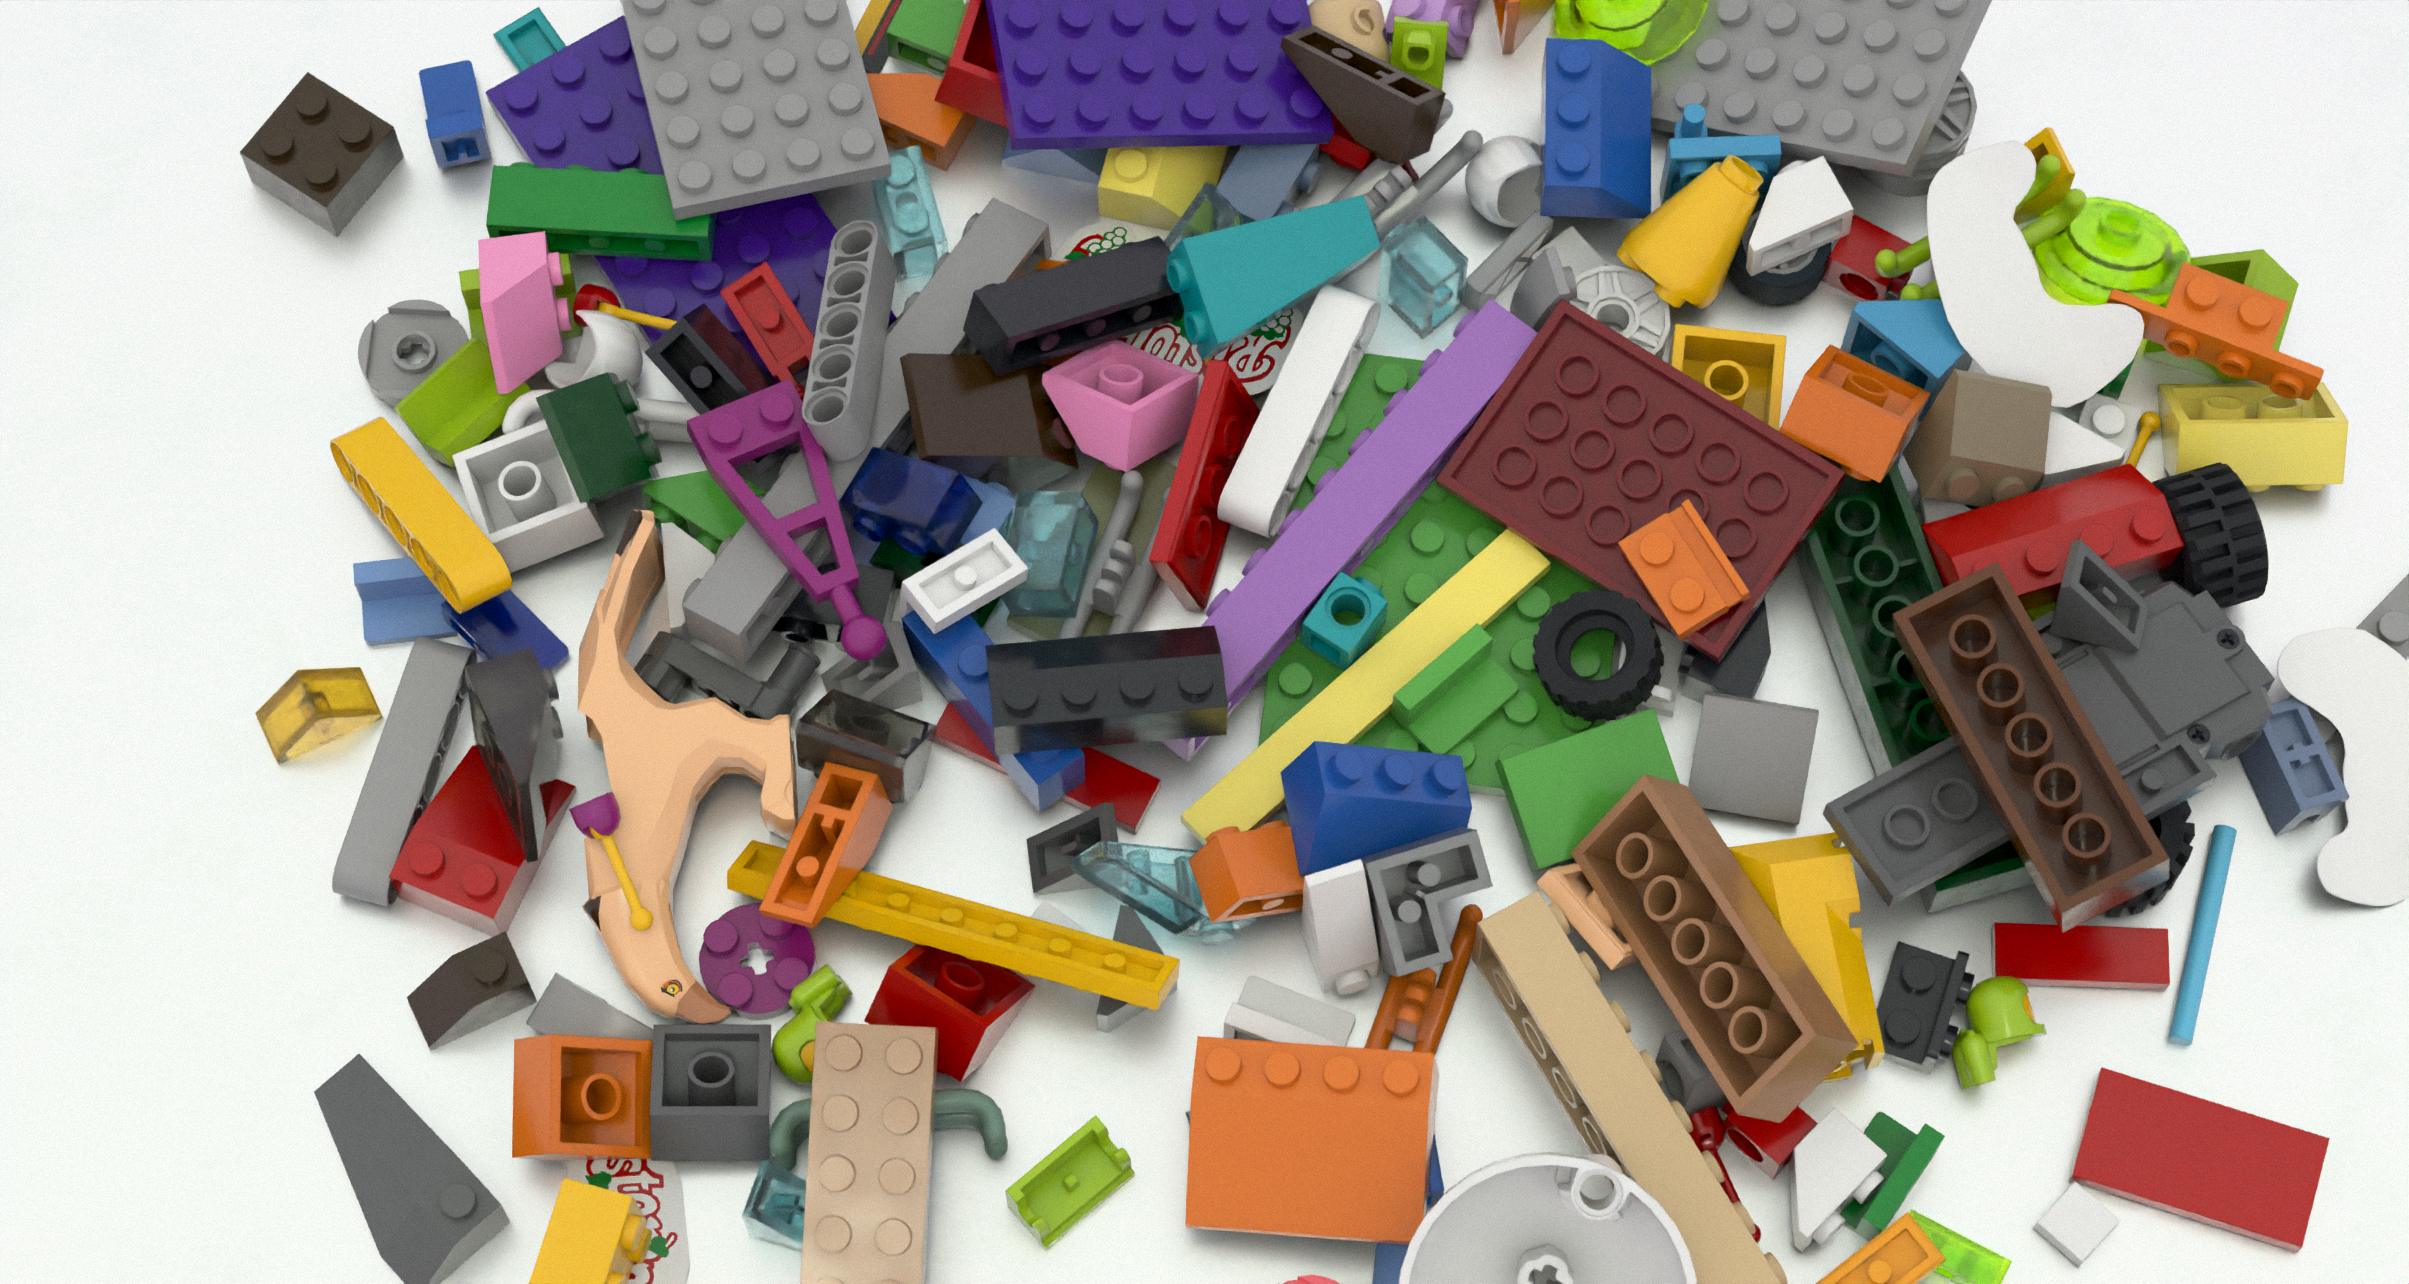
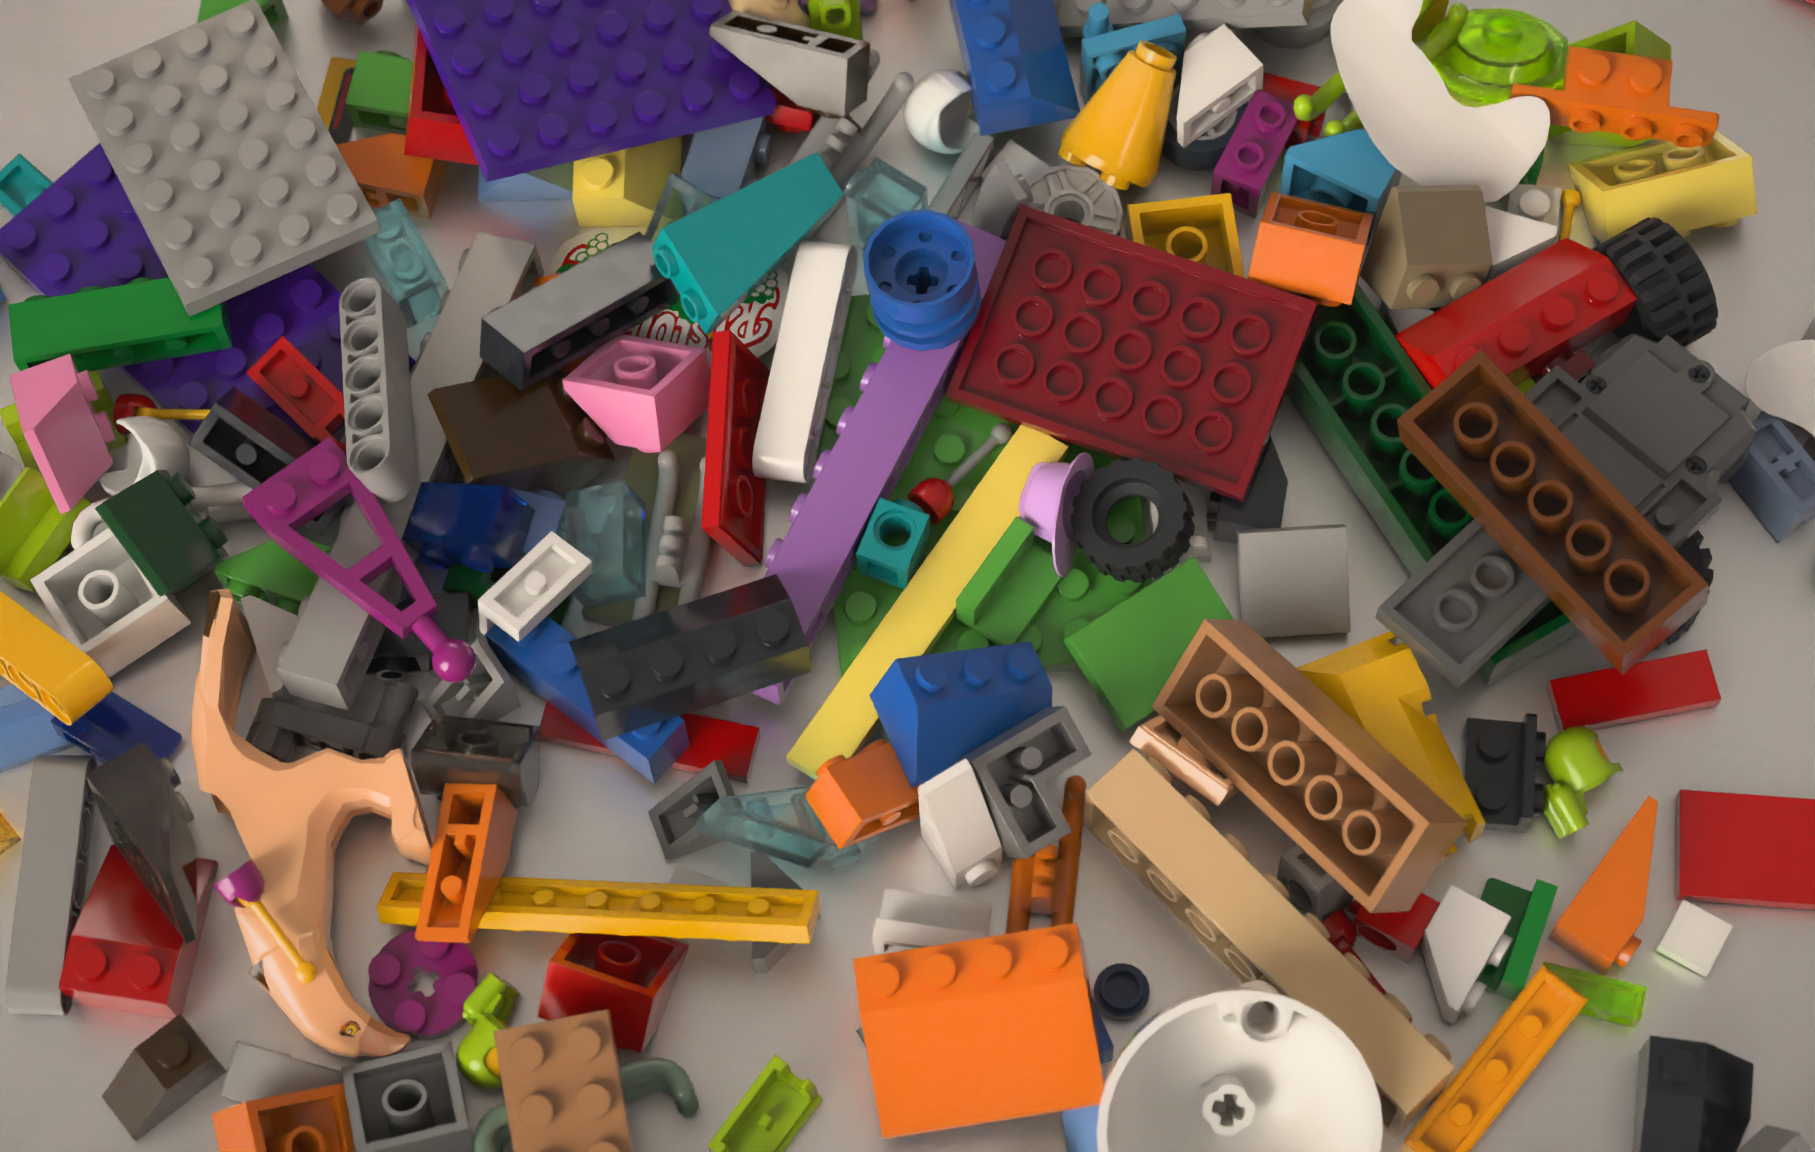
camera: 10 degrees left, 0 degrees up
orange plate [1618,499,1751,641] -> none
dark grey slope [2049,539,2149,653] -> none
medium azure bar [2169,825,2237,1046] -> none
none -> blue wheel [863,209,982,351]
none -> hinge [908,423,1012,525]
none -> lavender piece [1019,452,1094,577]
none -> dark blue plate [1094,963,1150,1019]
none -> magenta bracket [1210,90,1299,219]
none -> orange slope [1548,796,1658,977]

